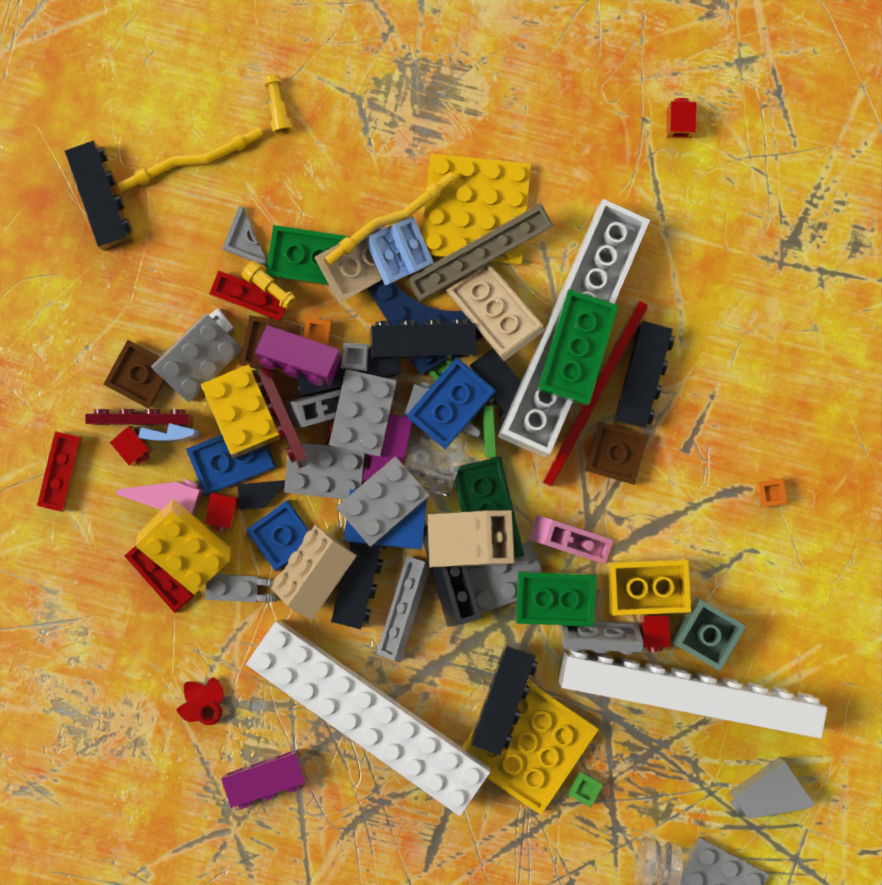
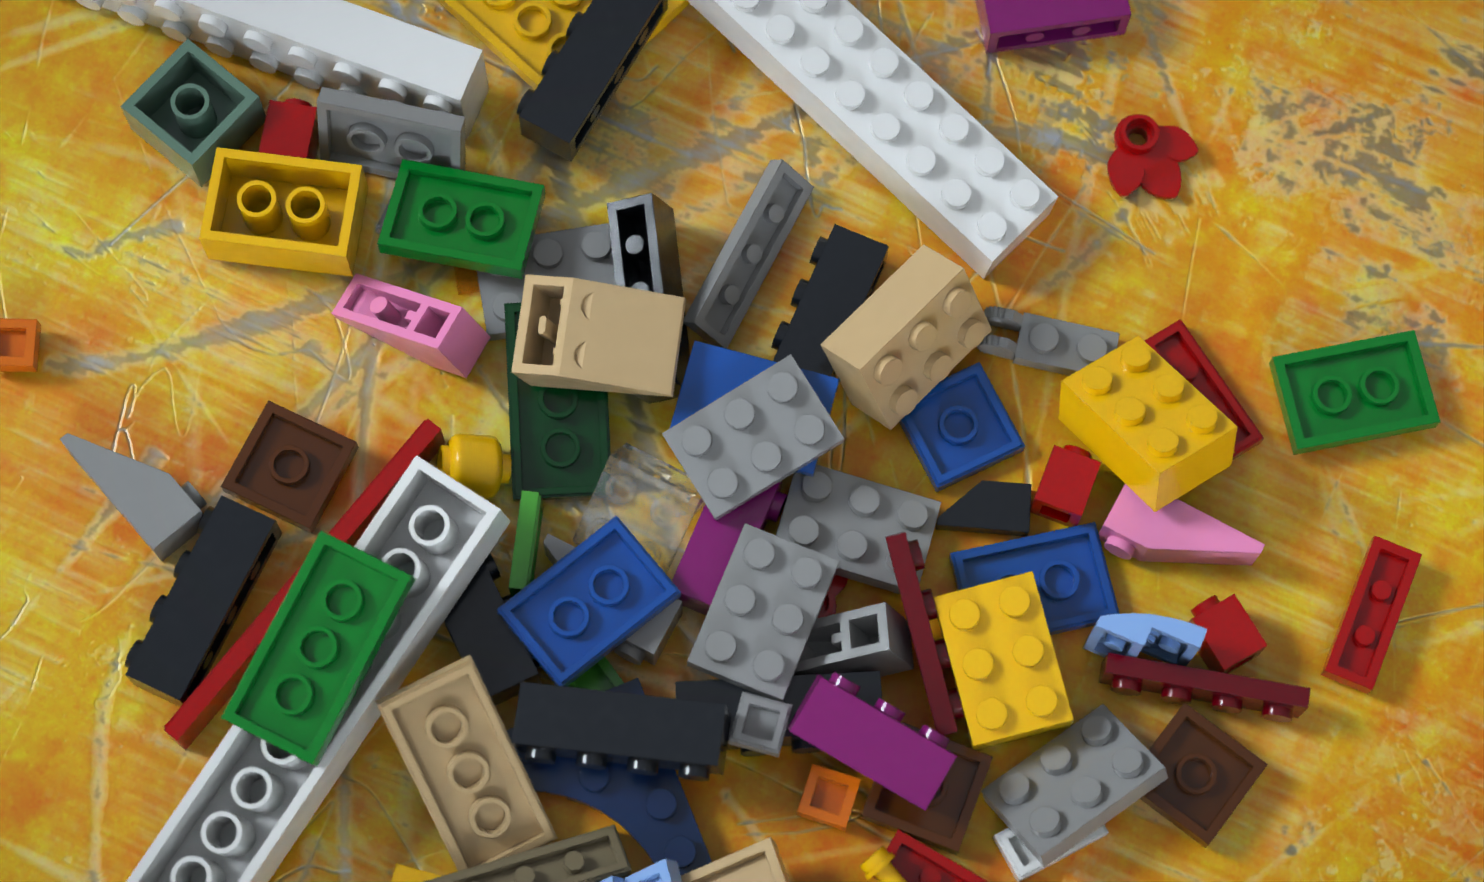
camera: 175 degrees left, 15 degrees down
none -> light grey slope [60,433,207,561]
none -> yellow head [436,434,512,500]
none -> green plate [1269,330,1441,455]

